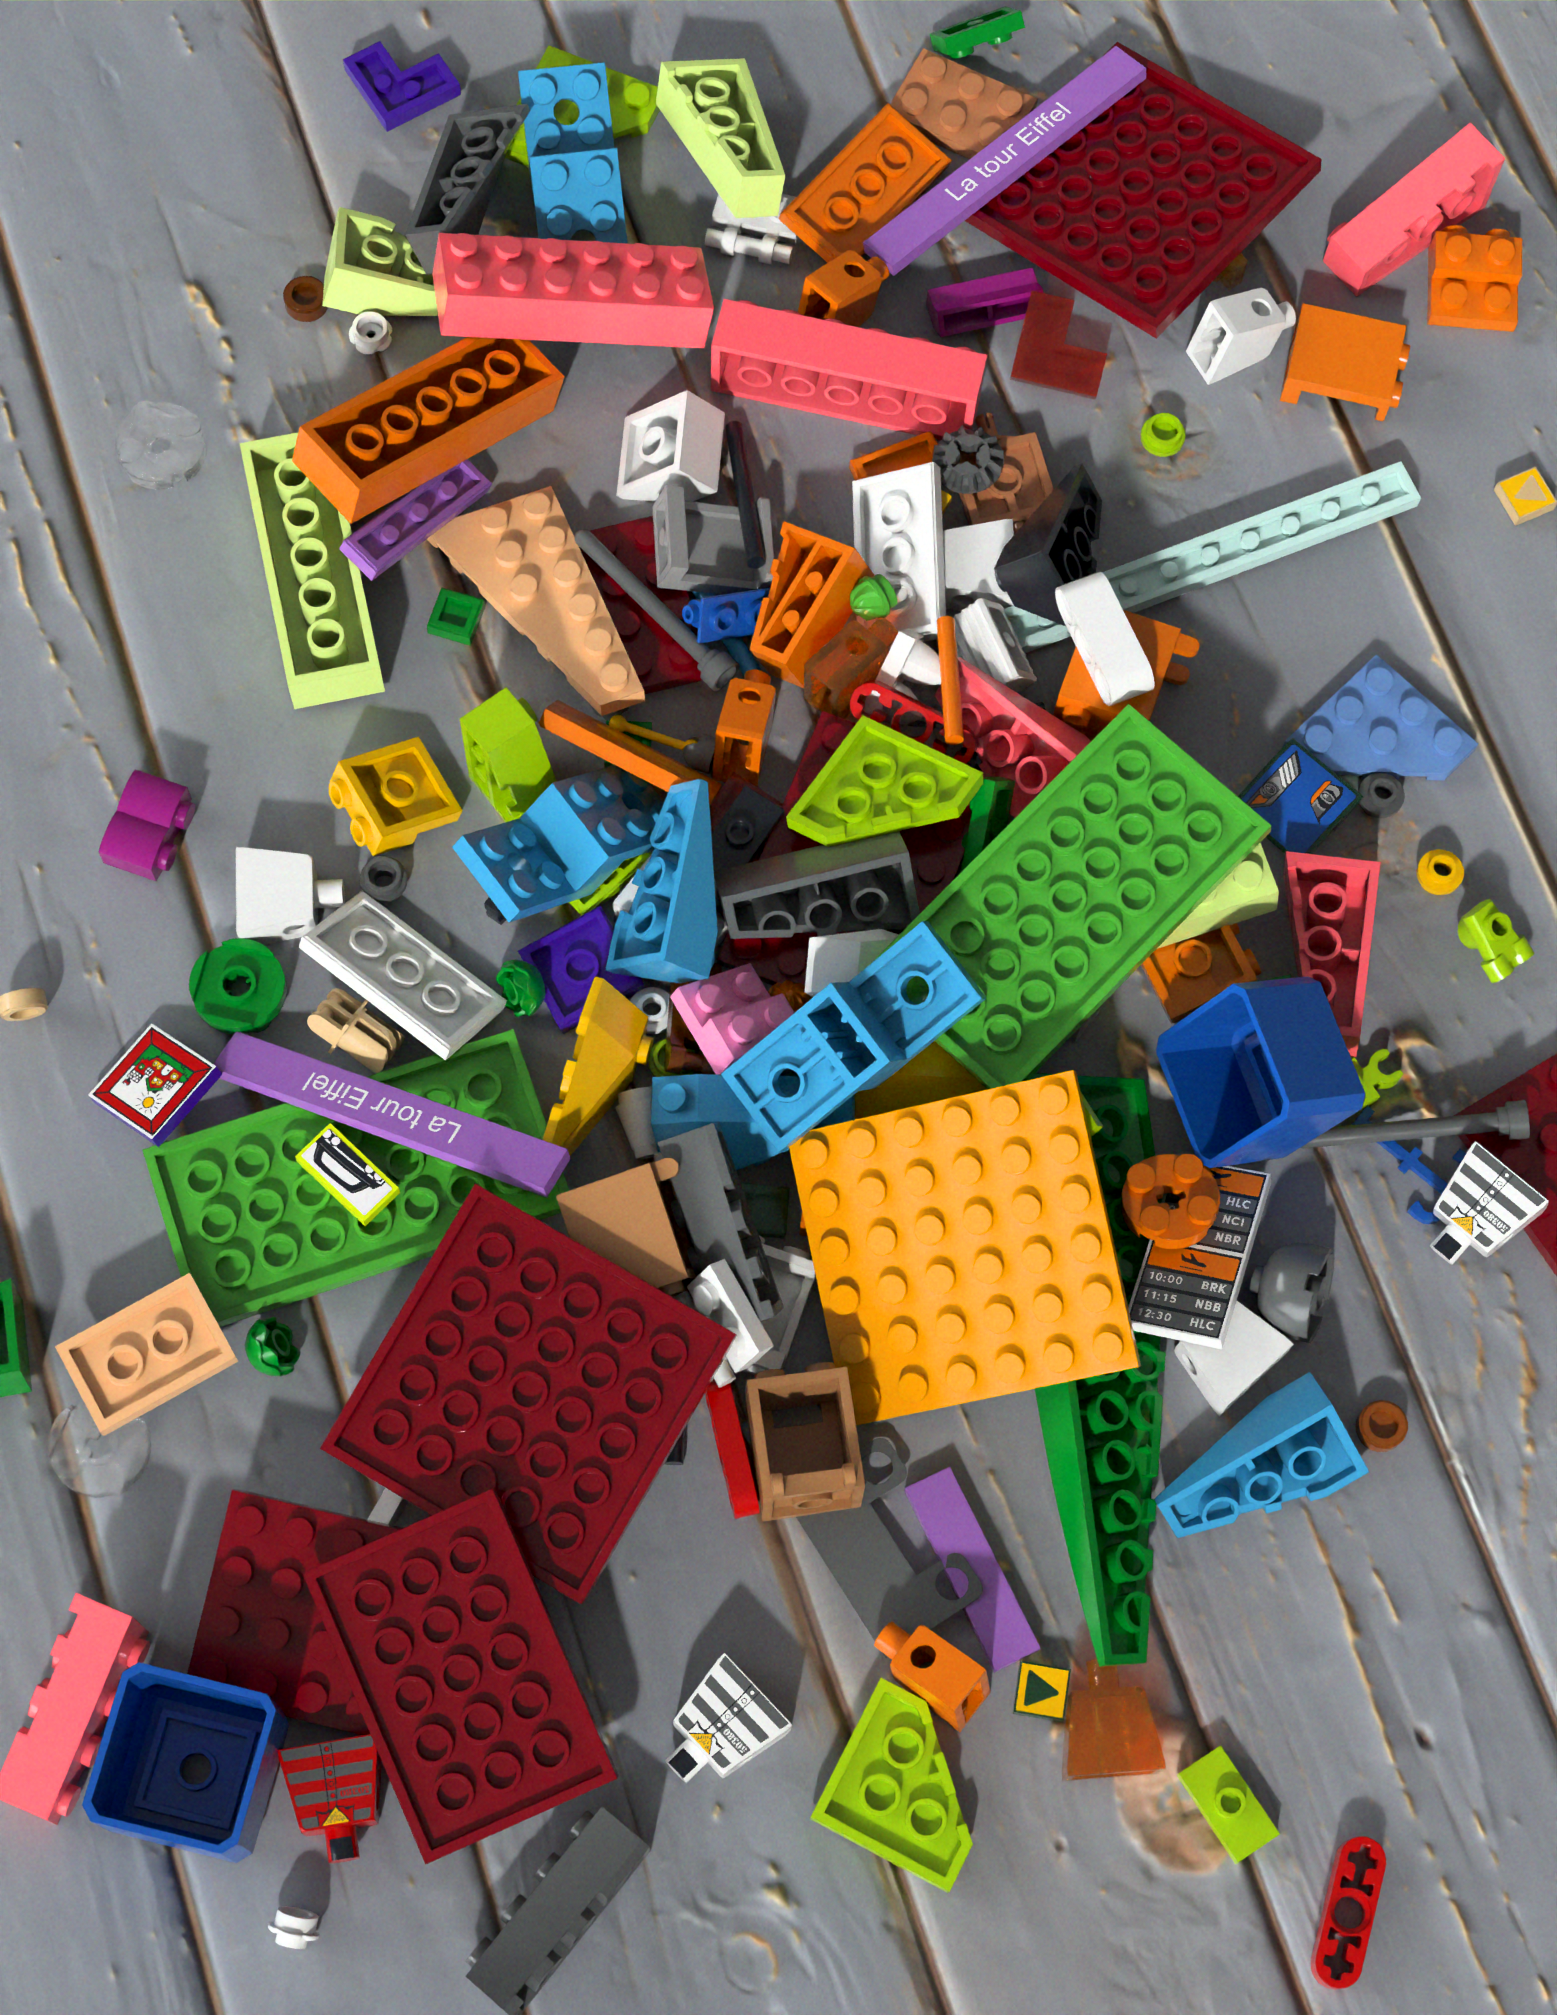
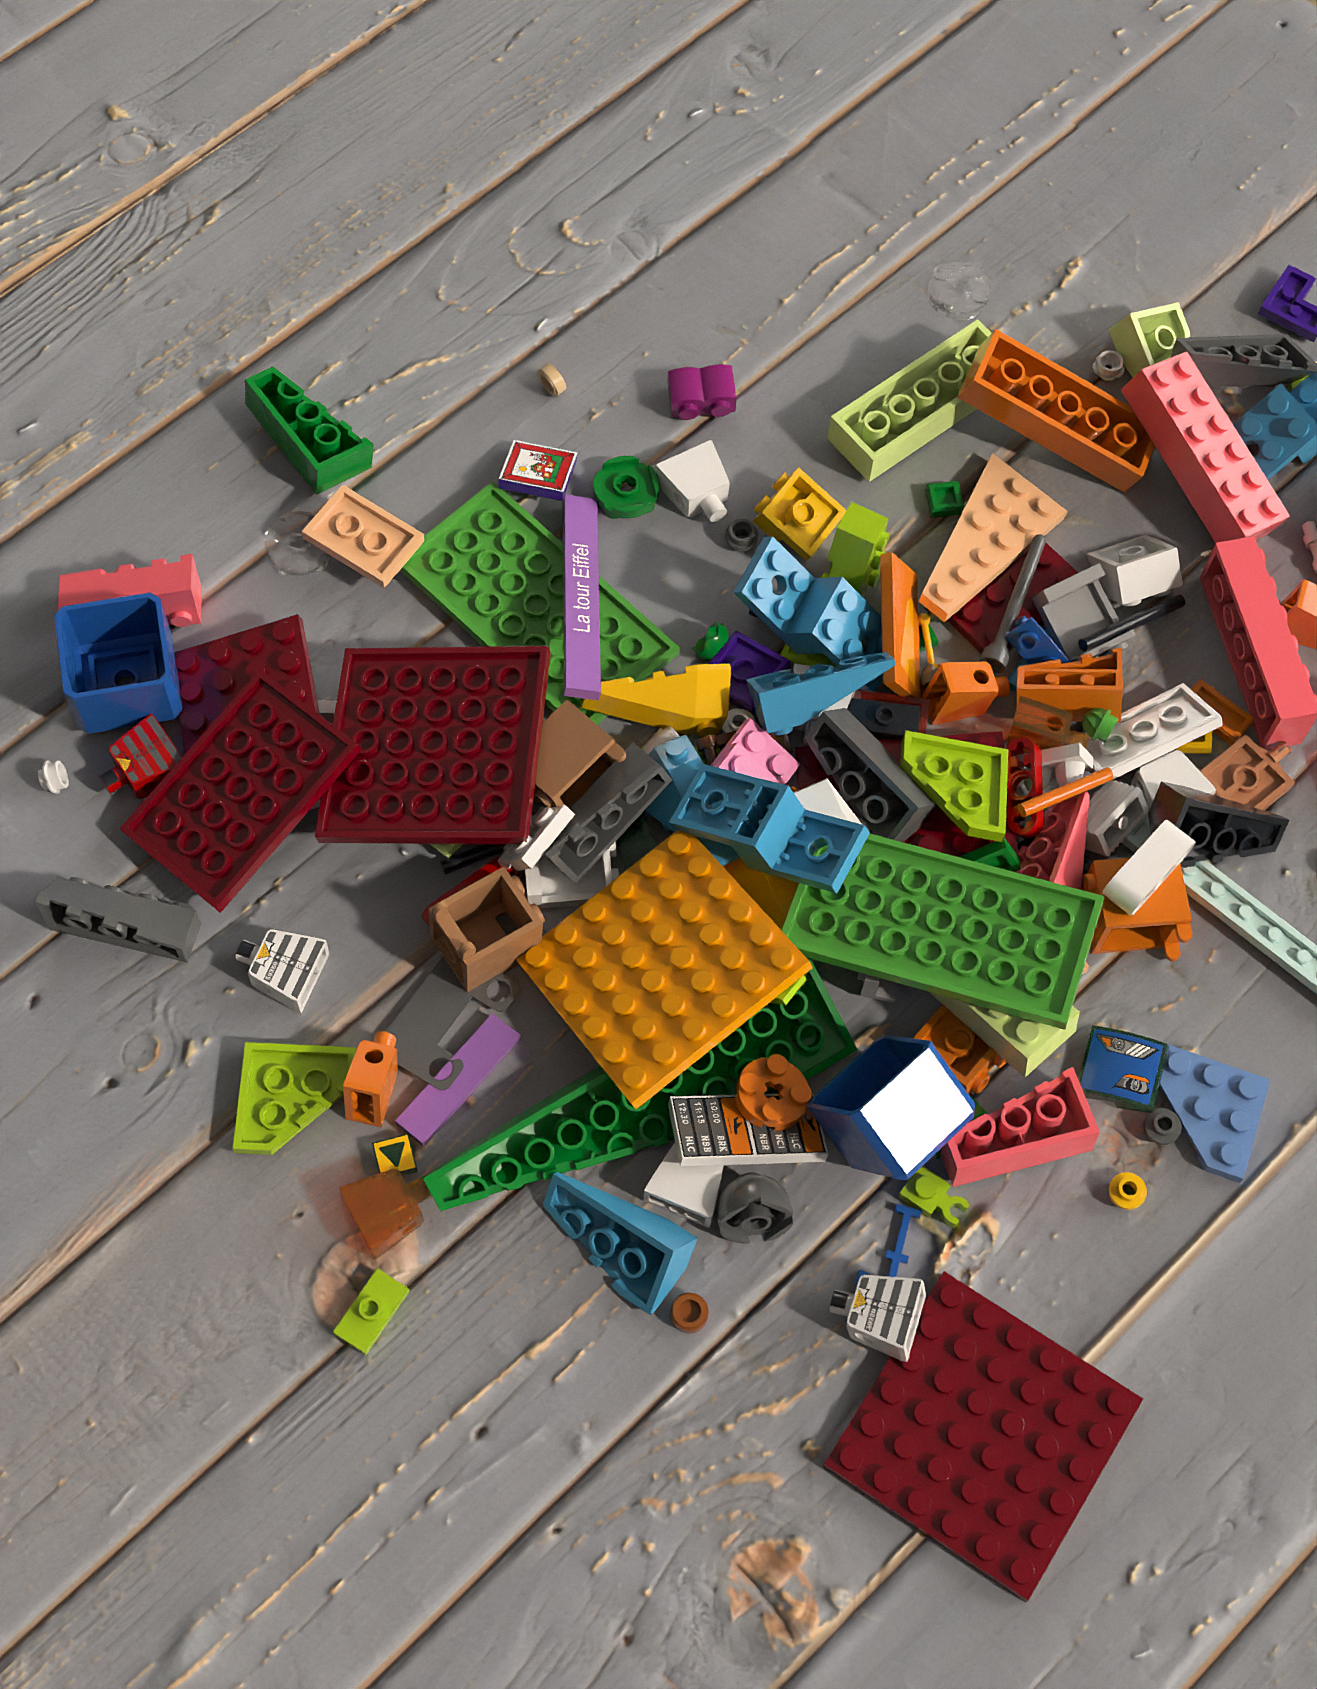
camera: 65 degrees right, 5 degrees down
green plate [245,1316,300,1377] -> none
reddish brown tile [283,276,328,322] -> none
tile [295,1123,400,1226] -> none
white tile [299,890,507,1060] -> none
tan arm [307,988,405,1073] -> none
medium lavender tile [339,459,492,581] -> none
dark grey gear [932,425,1004,494] -> none
dark grey piece [1301,1100,1530,1149] -> none
red beam [1311,1836,1386,1990] -> none
lime plate [1457,899,1535,983] -> none

